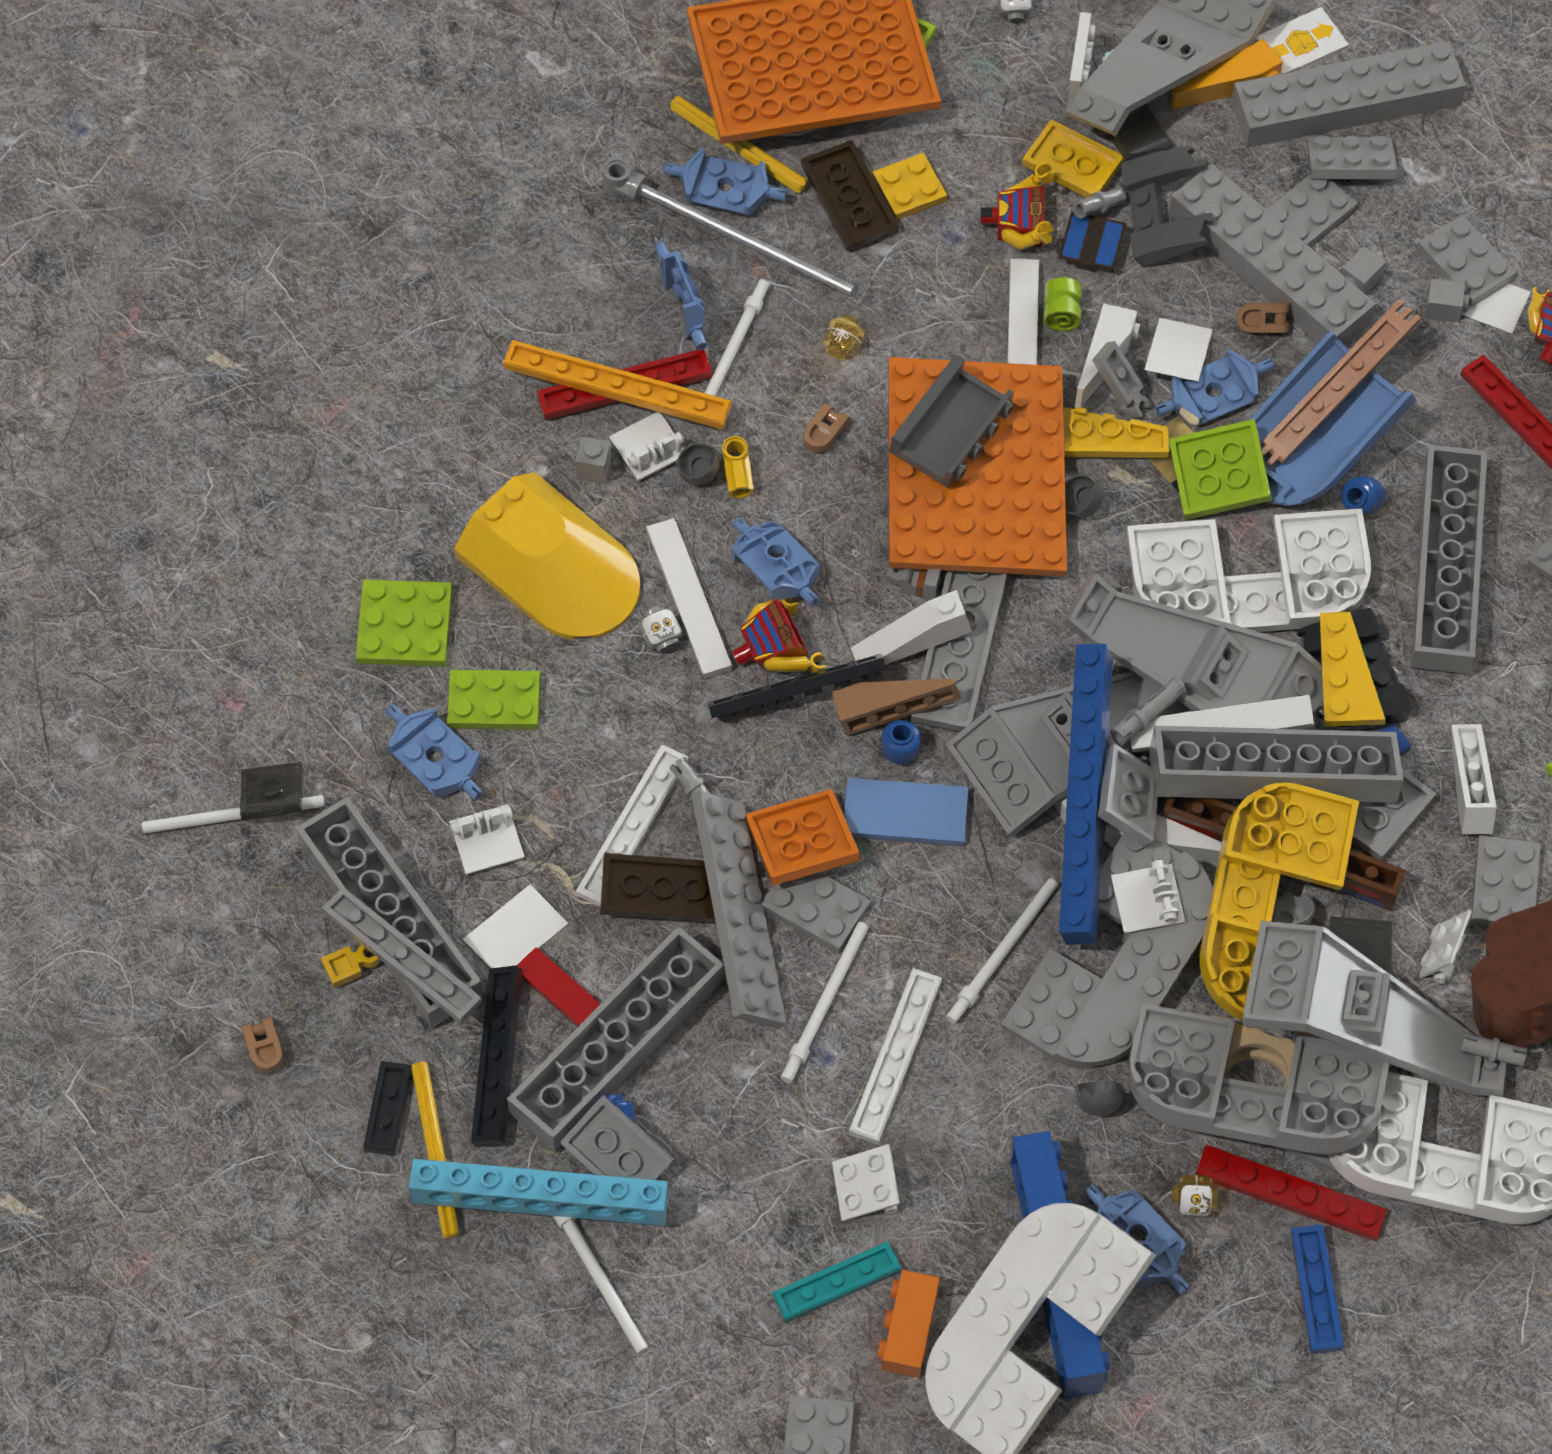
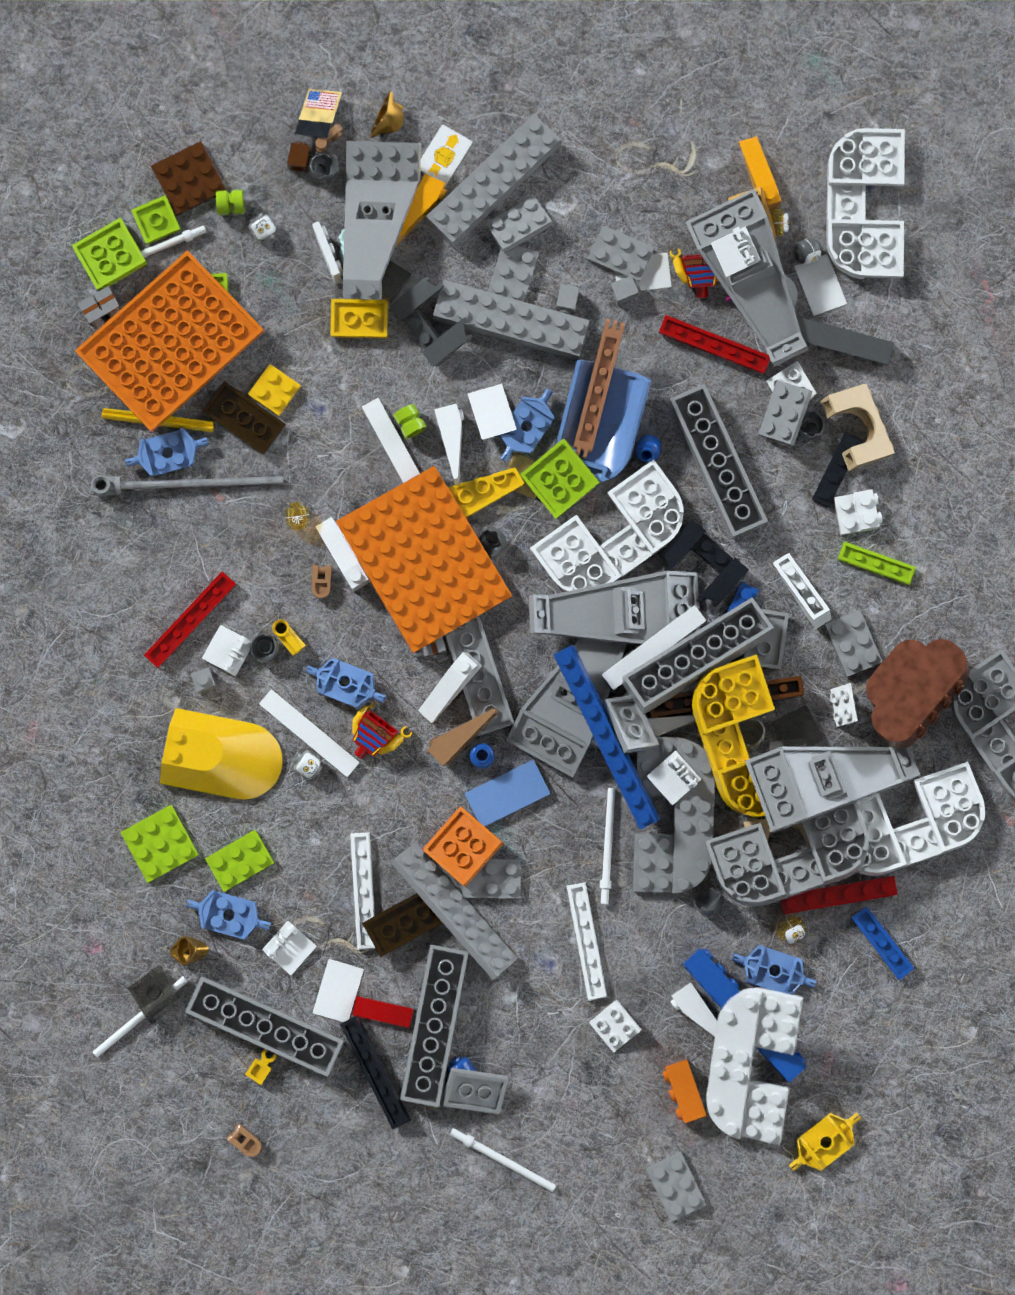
camera: 30 degrees left, 20 degrees up
light grey plate [322,887,482,1024] -> none
black tile [363,1061,412,1156] -> none
medium azure brick [409,1159,669,1226] -> none
yellow axle [411,1061,459,1239] -> none
light orange tile [503,340,732,430] -> none
medium blue plate [654,241,708,351] -> none
light grey pin [669,757,710,798] -> none
white bar [695,279,770,424] -> none
black plate [707,653,886,720] -> none
teal tile [772,1241,902,1324] -> none
white bar [780,922,869,1083] -> none
dark grey panel [889,355,1014,488] -> none
torso [980,162,1054,250] -> none
piece [1058,211,1127,272] -> none
light grey pin [1073,187,1126,219] -> none
light grey plate [1092,341,1151,418] -> none
light grey pin [1110,677,1186,745] -> none
medium nougat plate [1237,301,1289,333] -> none
yellow wing [1320,612,1385,727] -> none
light grey pin [1460,1032,1527,1067] -> none
none -> pearl gold hat [170,936,209,965]
none -> white slope [315,517,370,592]
none -> white slope [670,983,717,1037]

